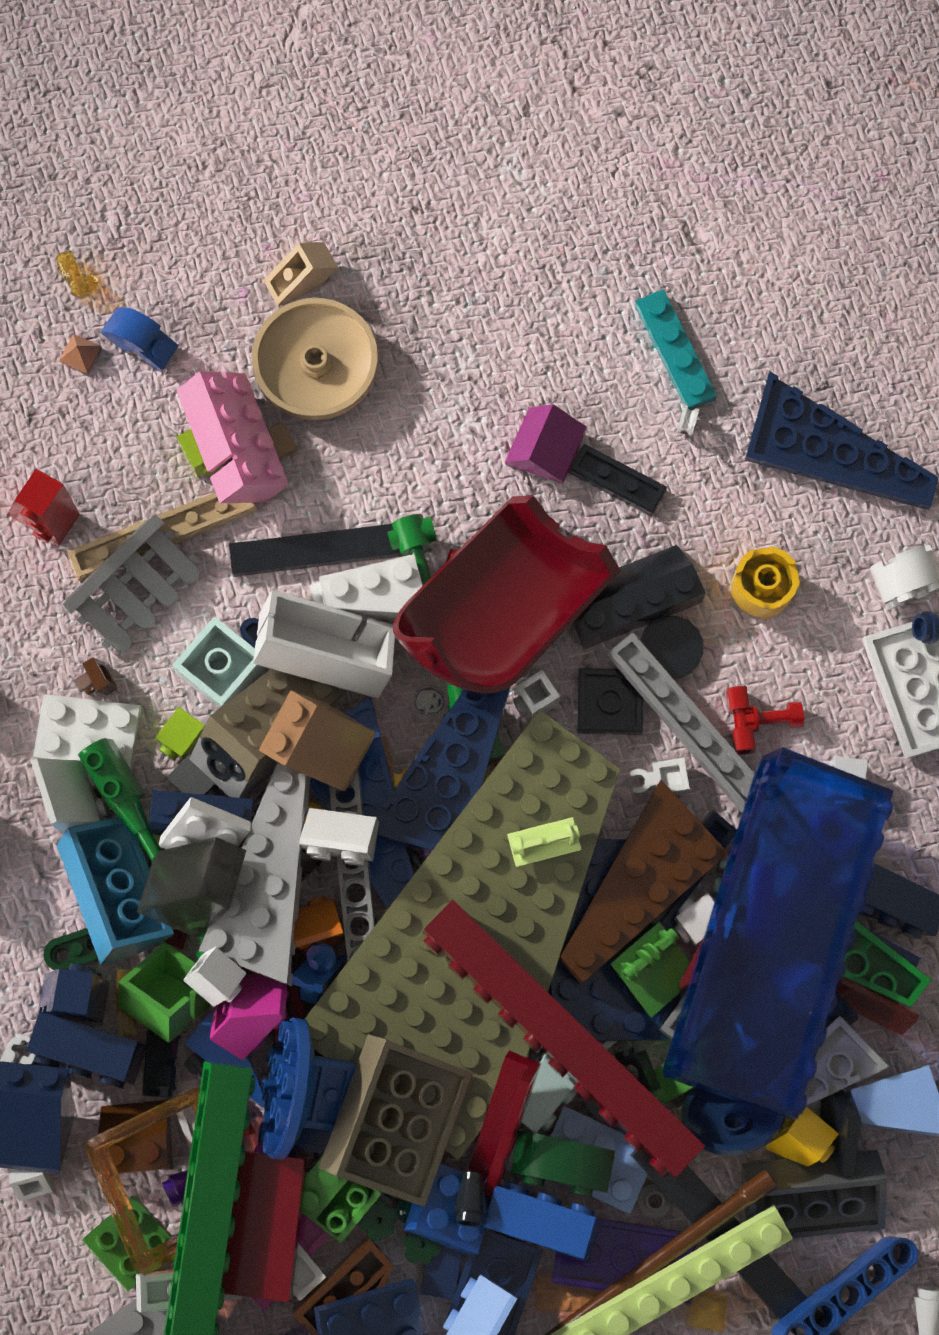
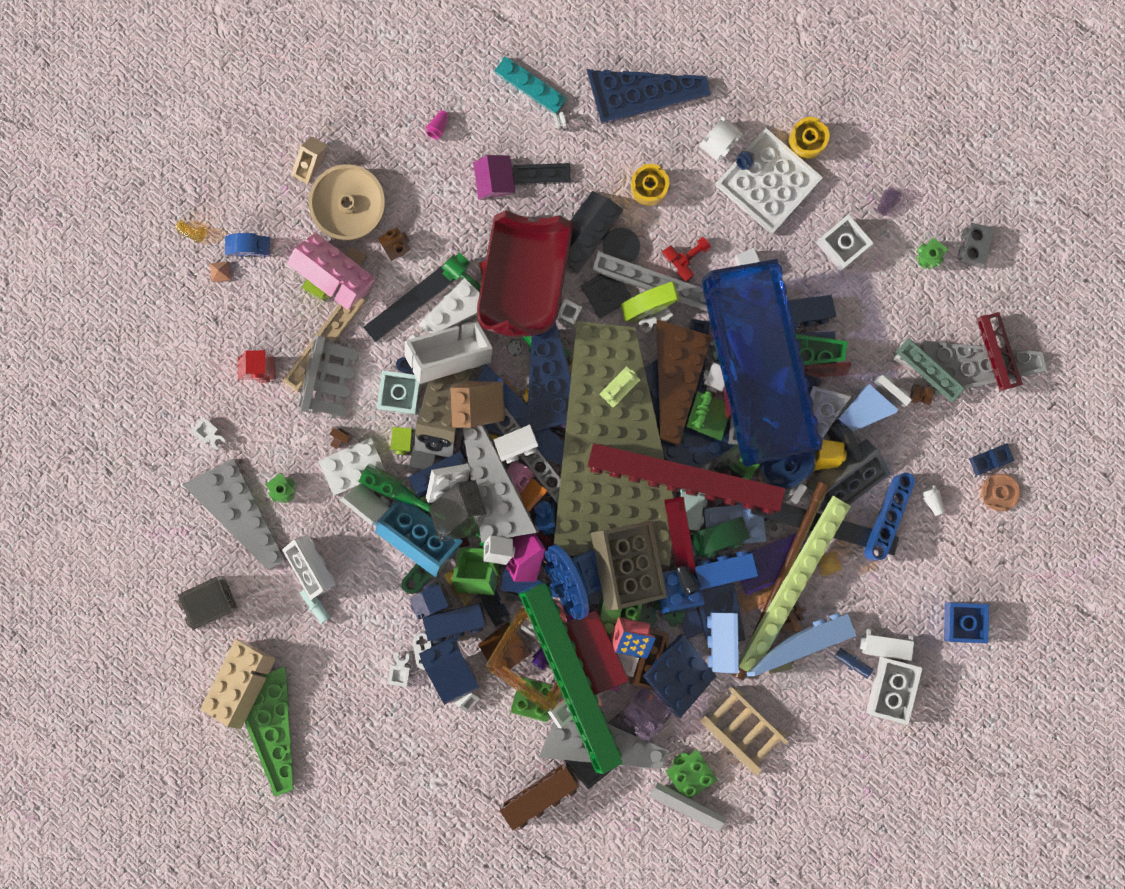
camera: 30 degrees left, 10 degrees up
none -> reddish brown brick [378,227,411,261]
none -> dark pink cone [425,110,449,140]
none -> bright pink window [506,461,535,493]
none -> piece [610,617,655,658]
none -> lime slope [621,281,680,323]
none -> white plate [785,484,807,505]

